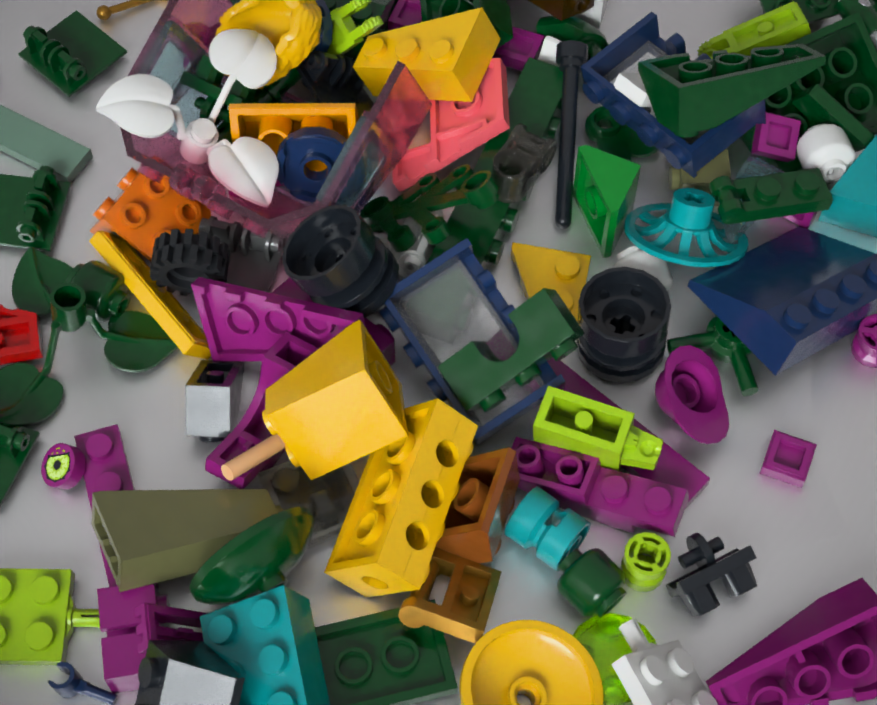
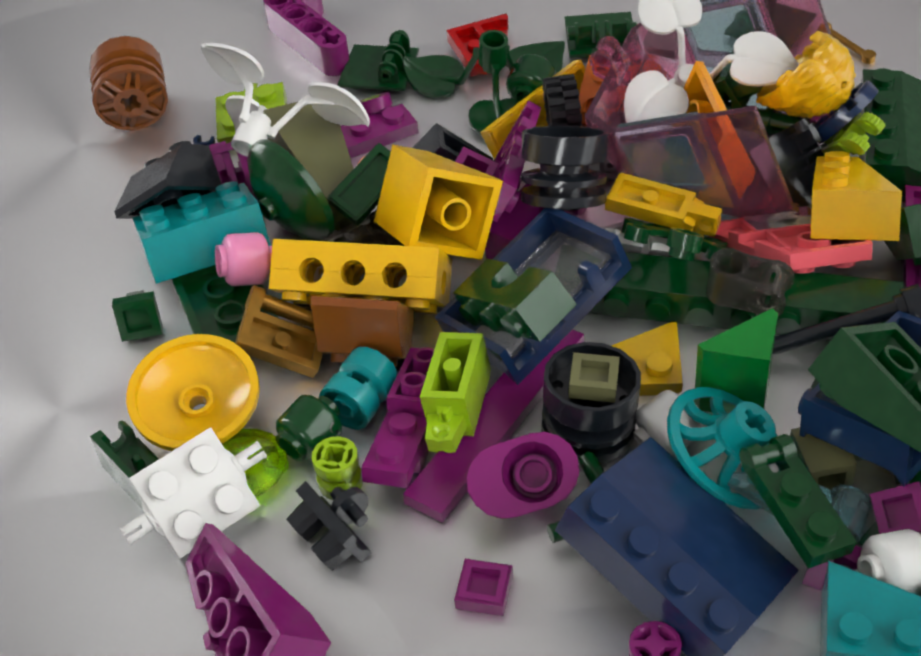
camera: 85 degrees right, 15 degrees down
none -> white plant [201,43,370,157]
none -> bright pink head [215,232,272,286]
none -> dark green tile [327,143,391,226]
none -> olive plate [568,352,619,403]
none -> yellow hinge [605,173,722,237]

